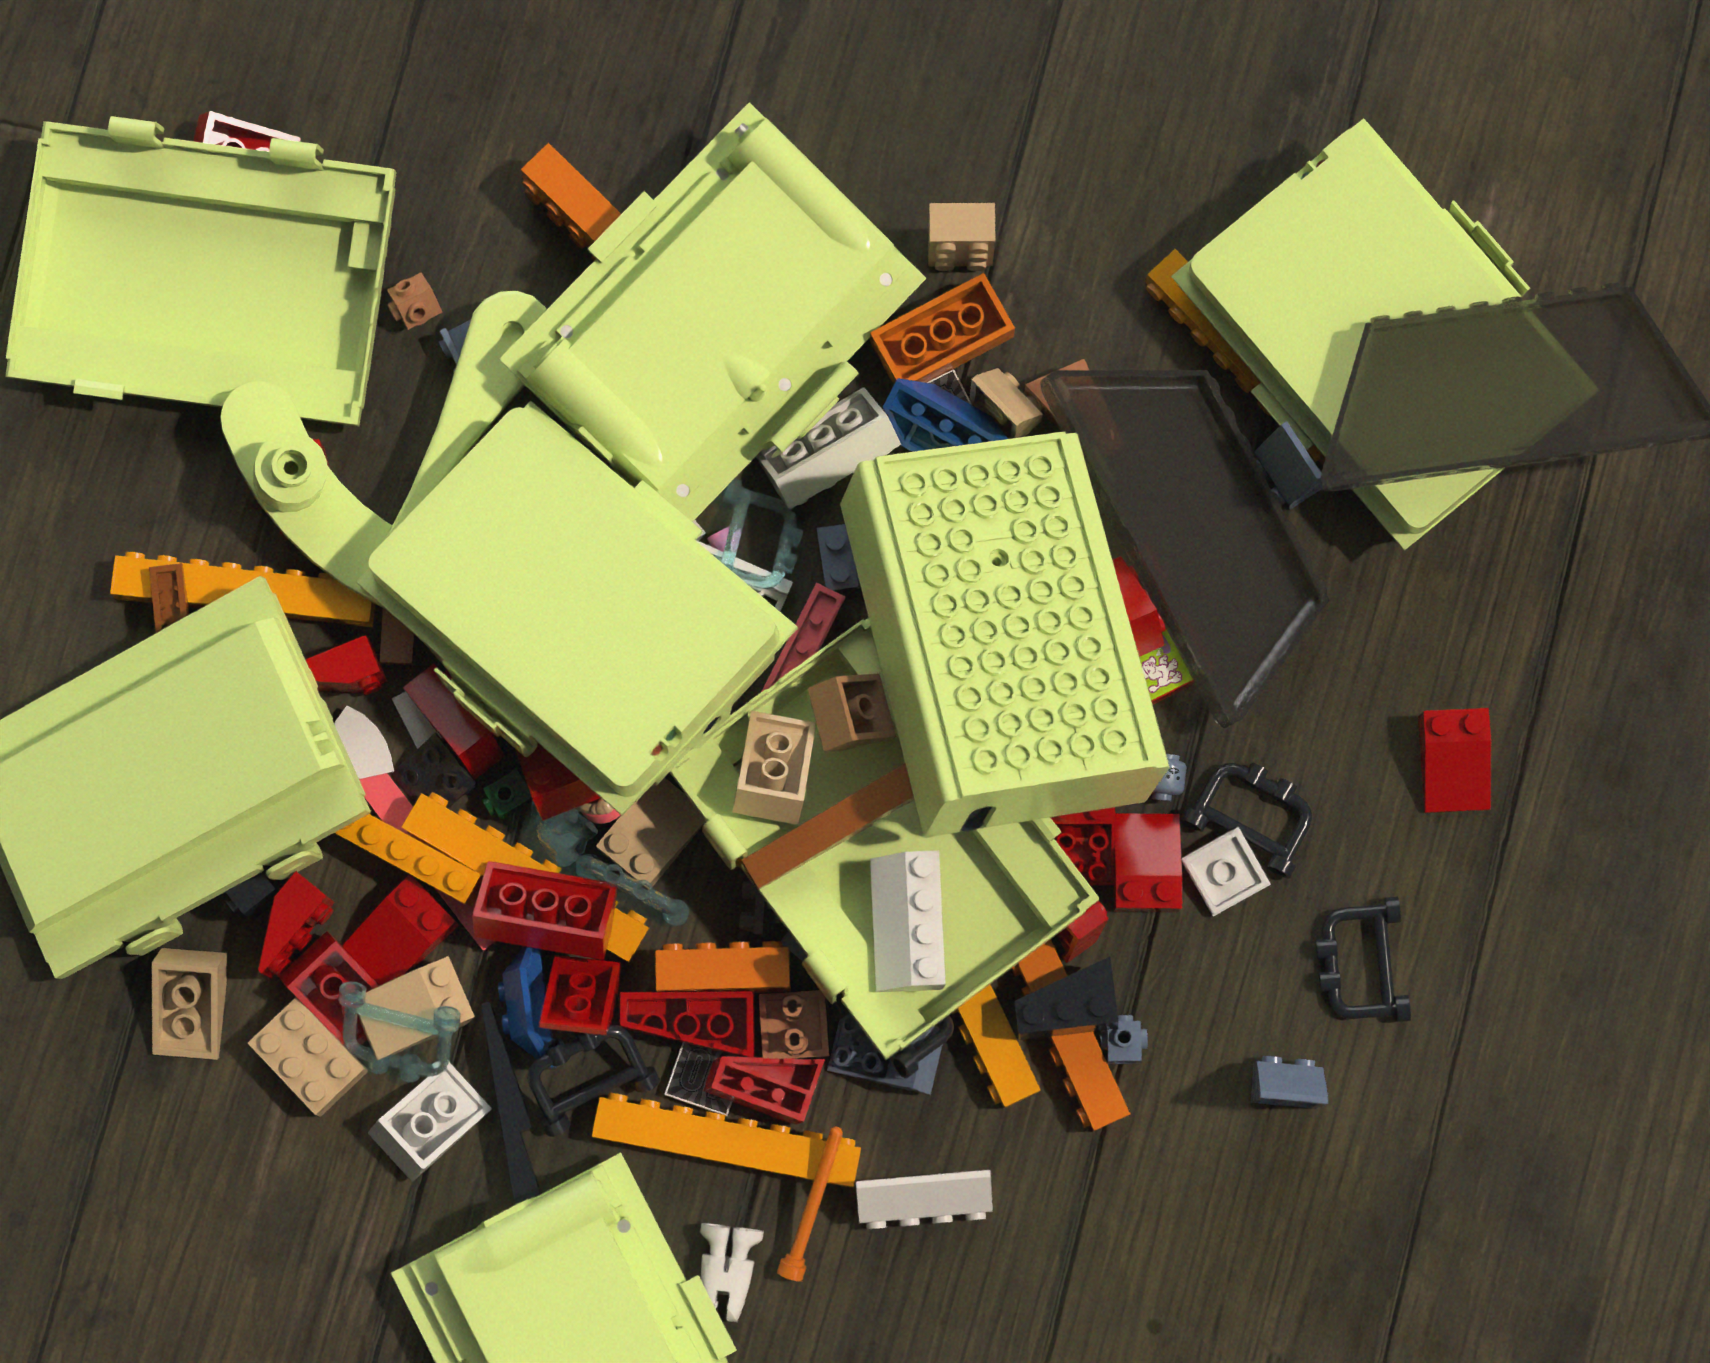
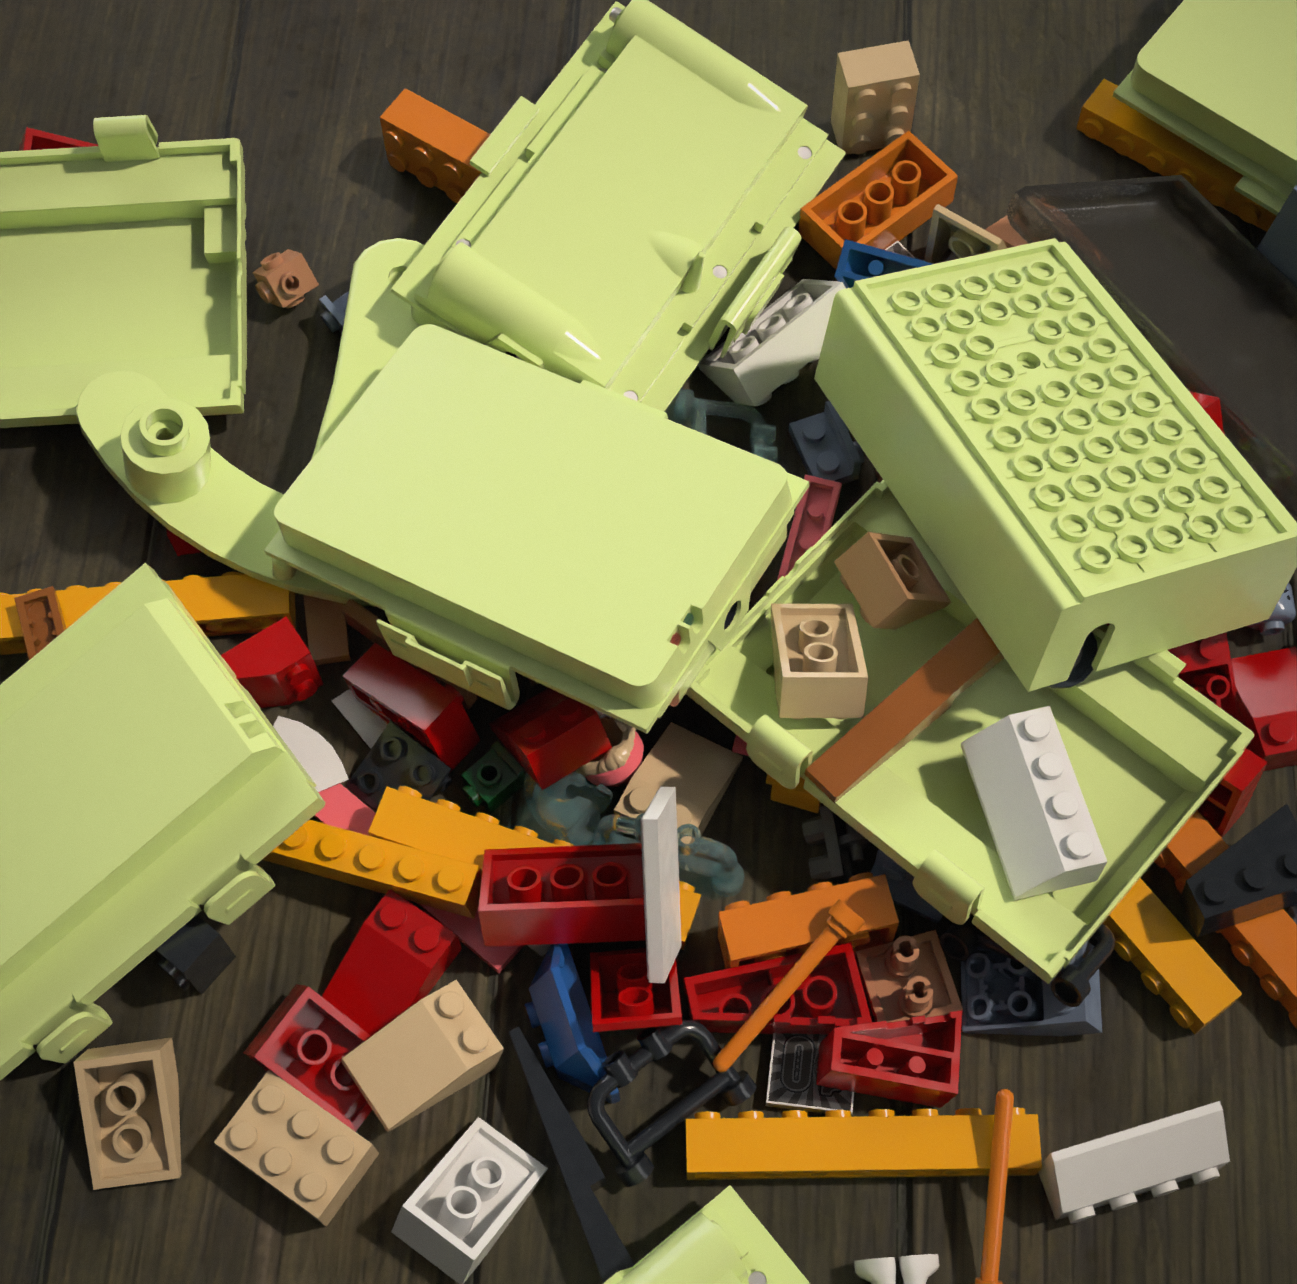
camera: 10 degrees left, 15 degrees down
red slope [258,871,335,979] -> none
clear light blue bar [339,982,461,1082] -> none
none -> white tile [641,786,682,983]
none -> orange piece [713,899,865,1072]

